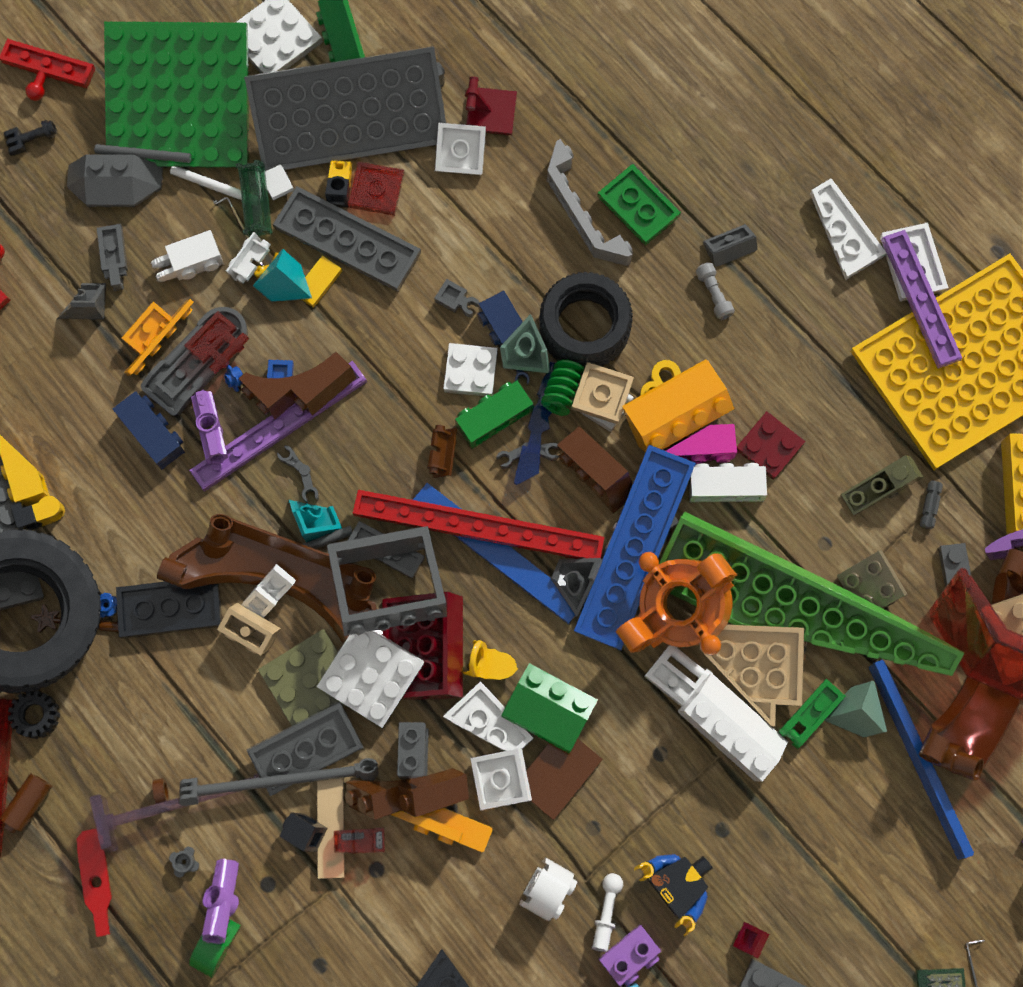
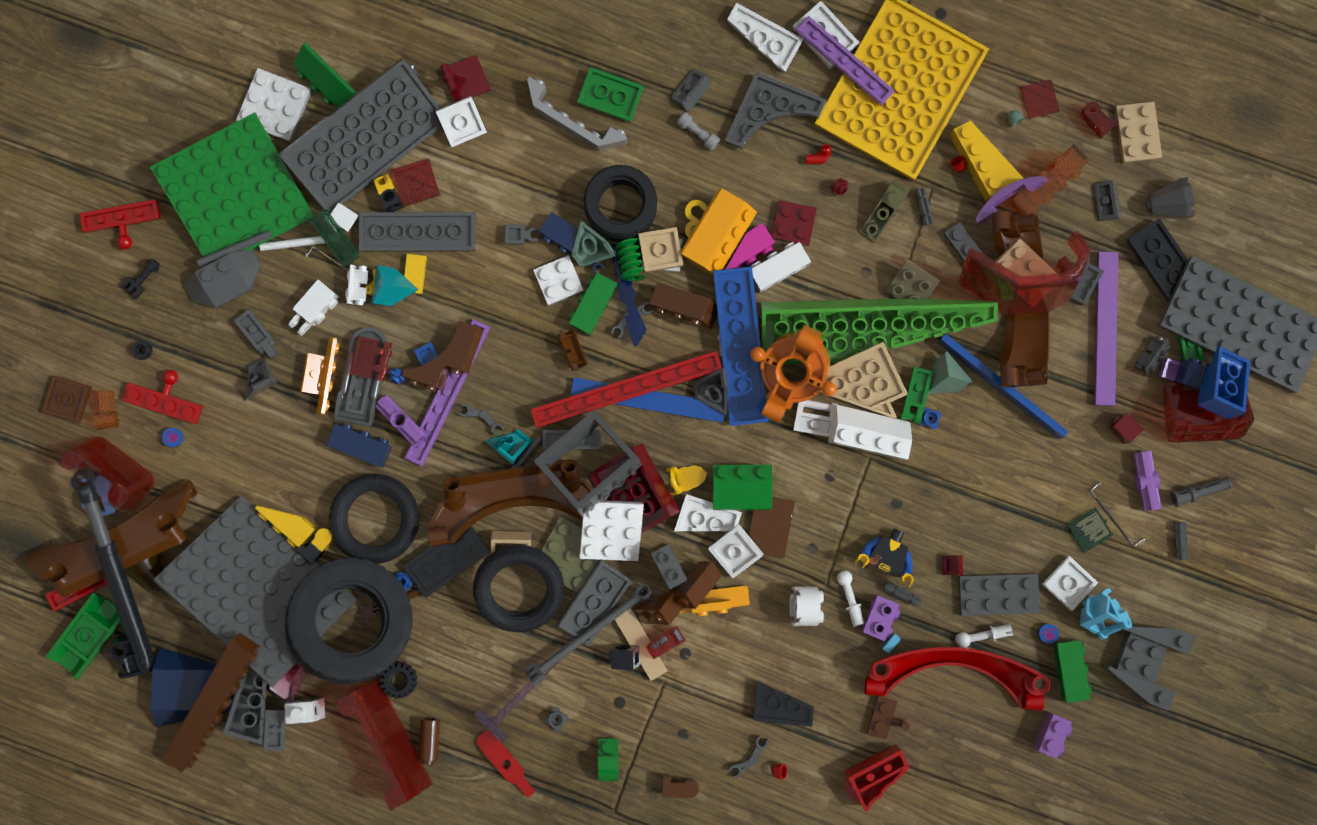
camera: 30 degrees left, 10 degrees up
reddish brown tile [152,778,169,806] -> none
medium lavender piece [202,859,239,944] -> none
white slope [241,564,296,618] -> none
none -> black tyre [329,474,419,564]
none -> black tyre [473,545,564,633]
none -> dark grey plate [725,72,826,150]
none -> red arm [805,144,832,164]
none -> dark red plate [830,178,849,196]
none -> dark grey axle [883,581,921,606]
none -> blue plate [920,408,941,429]
none -> red hinge [950,156,967,173]

